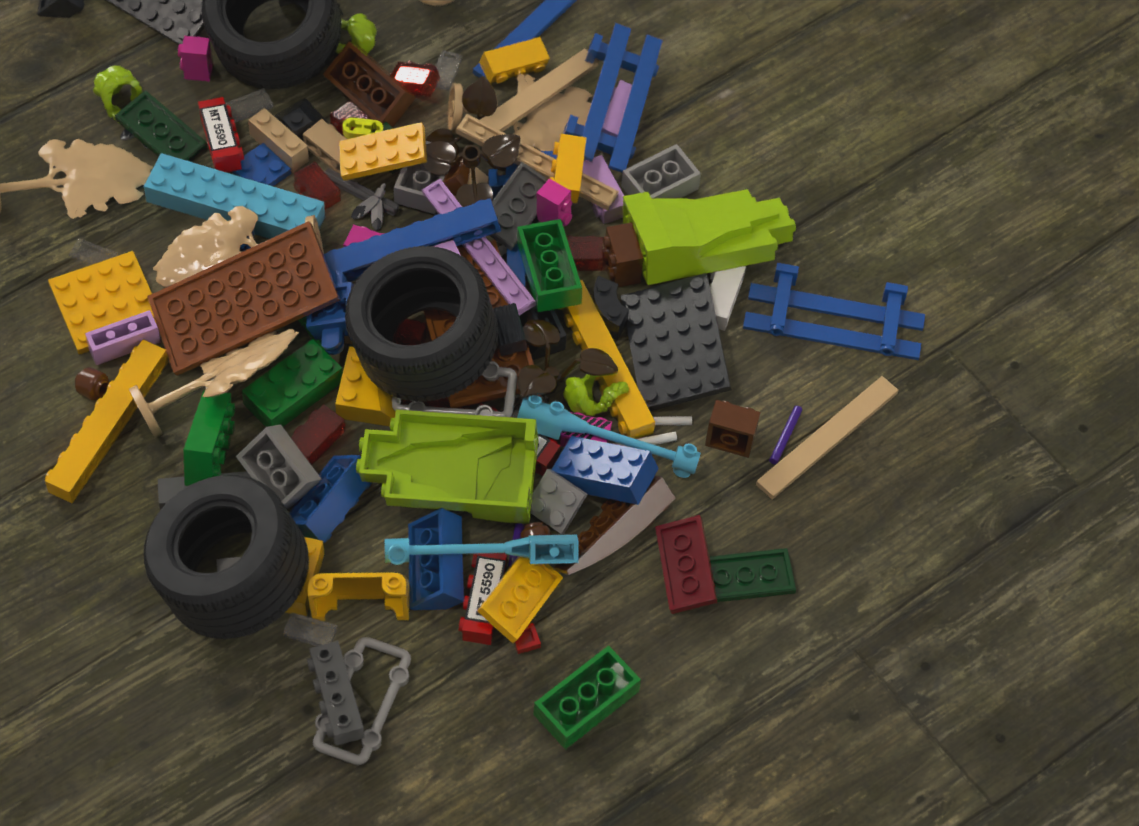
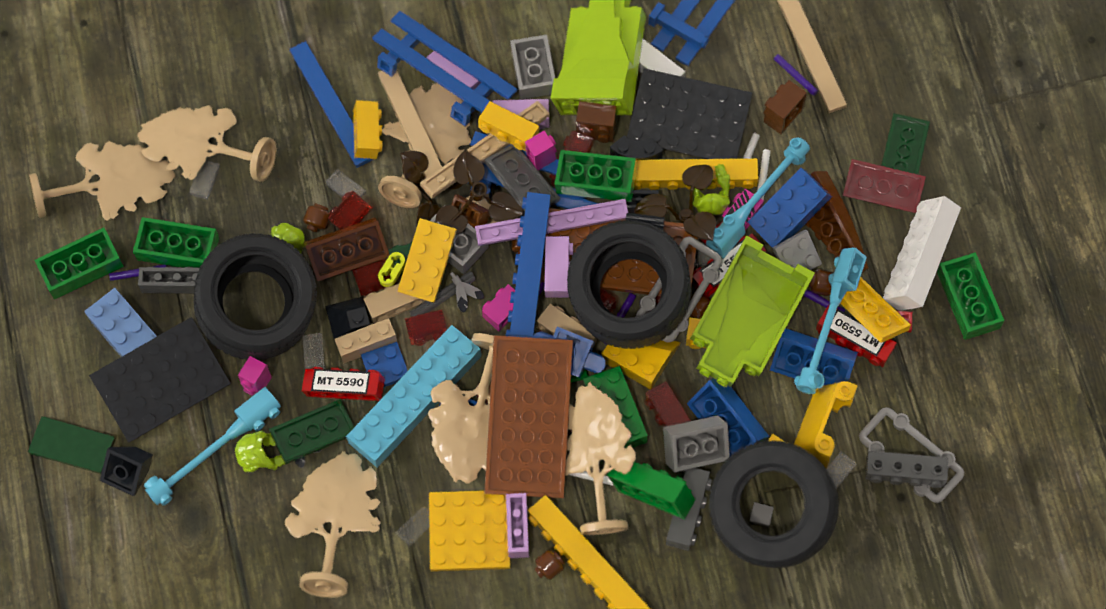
camera: 60 degrees left, 10 degrees up
none -> medium azure bar [144,387,281,506]
none -> reddish brown head [303,203,331,233]
none -> white brick [883,196,961,311]

